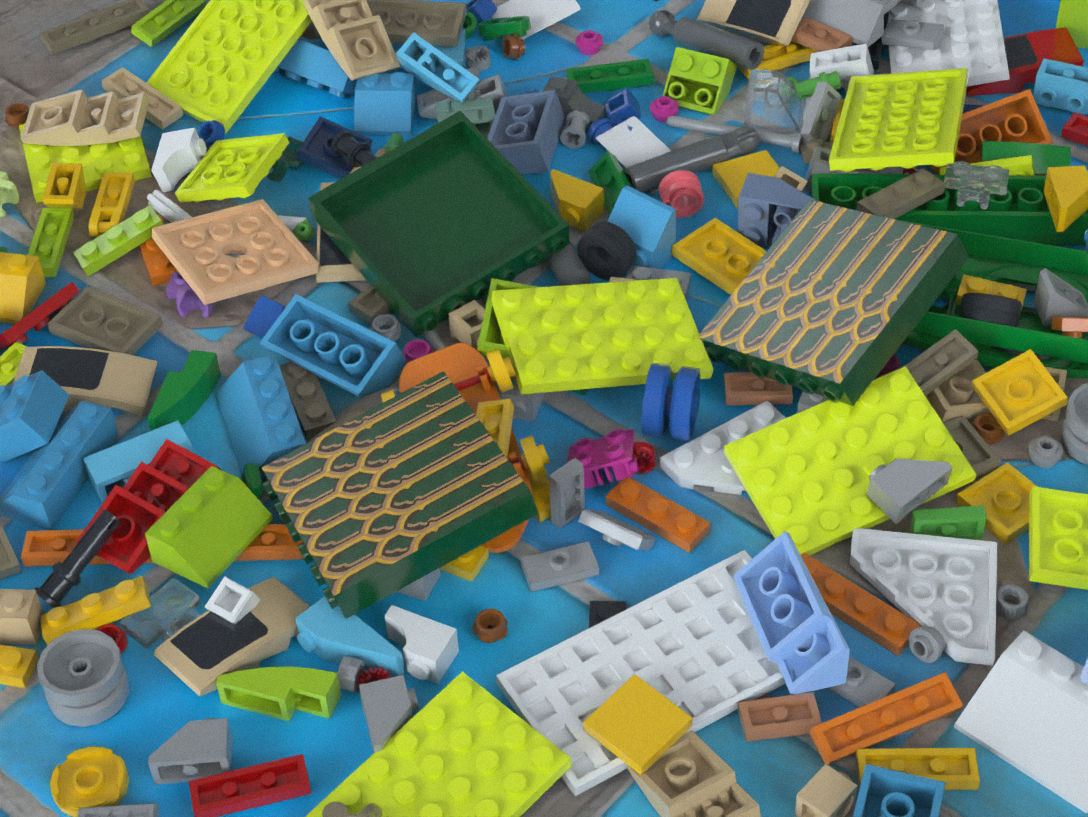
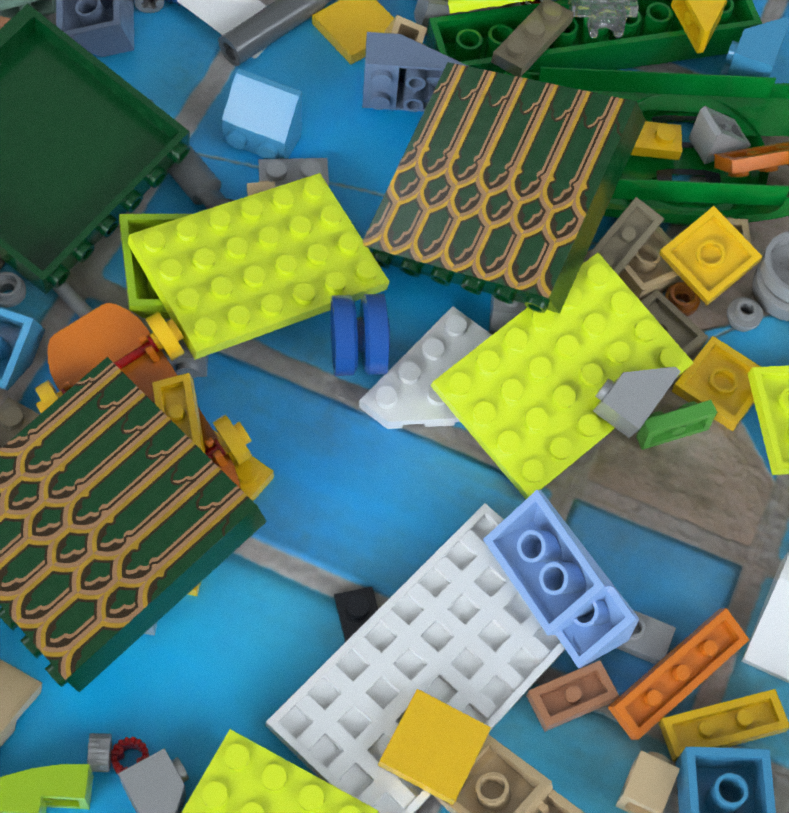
camera: 25 degrees left, 15 degrees up
medium azure slope [295,596,405,678] -> none
white arch [385,605,459,684] -> none
dark pink plate [402,339,434,365] -> none
tan brick [448,300,485,350] -> none
dark orange plate [472,609,508,643] -> none
light grey plate [521,541,599,592] -> none
light grey plate [549,458,585,529] -> none
yellow slope [550,169,604,232] -> none
dark pink hinge [567,429,639,489] -> none
black tyre [577,222,636,281] -> none
light grey plate [578,509,655,550] -> none
green plate [588,151,631,215] -> none
orange plate [606,477,711,553] -> none
red bush [632,442,655,475] -> none
coral wheel [659,170,704,218] -> none
yellow plate [672,218,767,295] -> none
nougat plate [724,372,793,406] -> none
orange plate [801,553,921,656] -> none
white plate [850,528,997,665] -> none
light grey plate [908,626,945,663] -> none
black tyre [959,293,1022,327] -> none
light grey axle [996,584,1029,621] -> none

